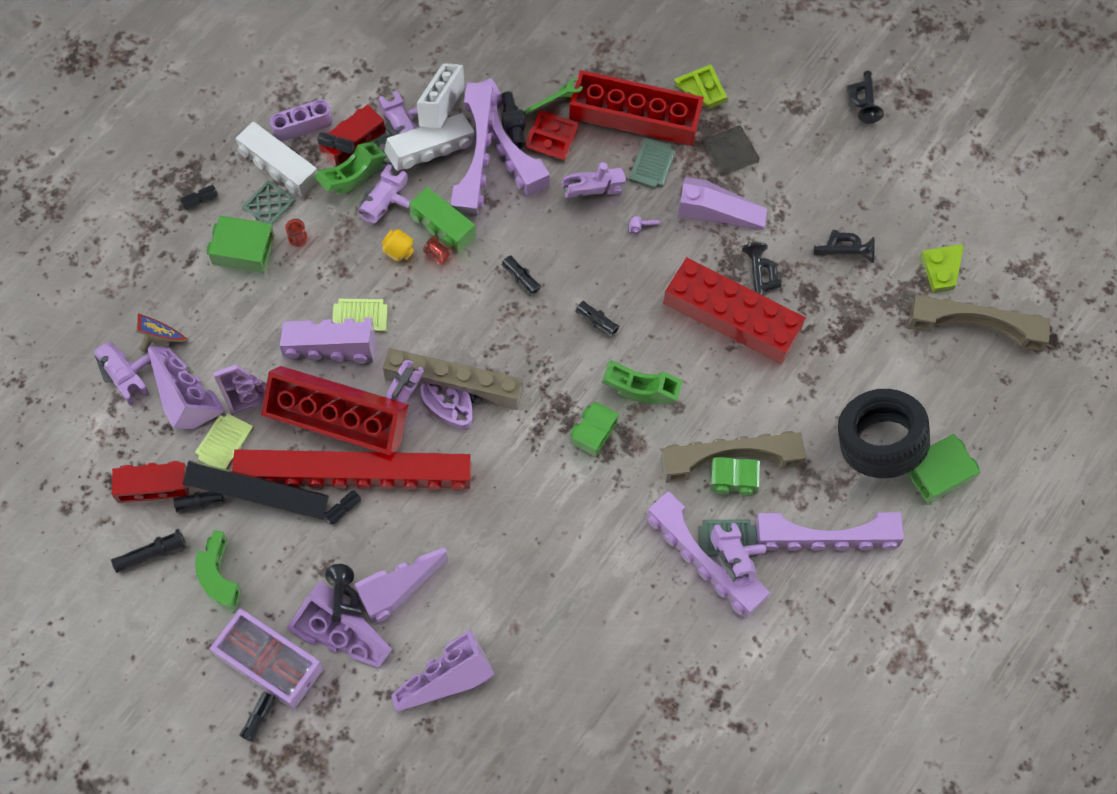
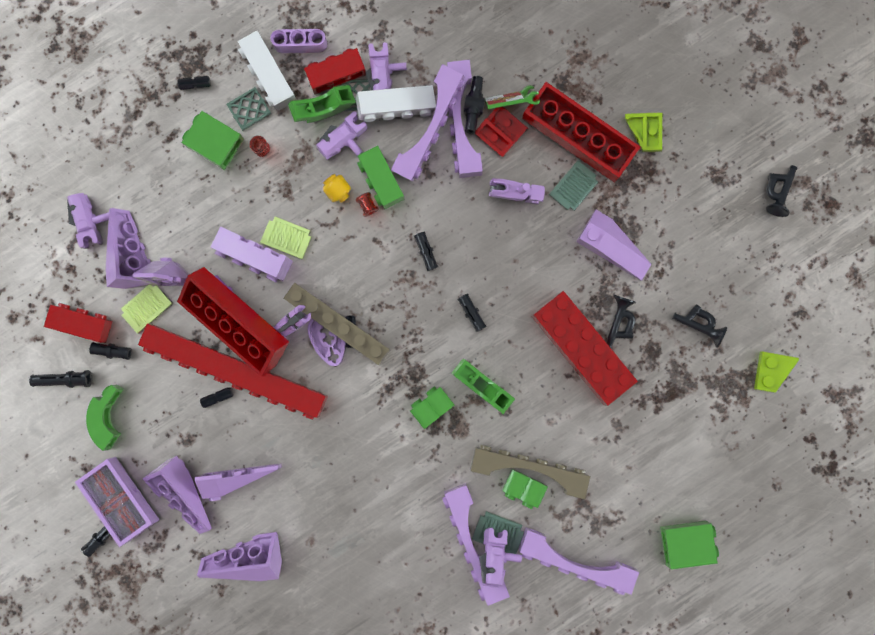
camera: 25 degrees right, 20 degrees up
shield [136,313,188,353] -> none
black tile [182,460,329,520] -> none
black piece [317,132,354,153] -> none
black piece [325,564,362,623] -> none
white brick [417,64,465,129] -> none
lavender hand [629,216,659,233] -> none
clear smoke tile [702,125,760,176] -> none
black tyre [838,389,930,479] -> none
dark tan arch [908,295,1051,352] -> none

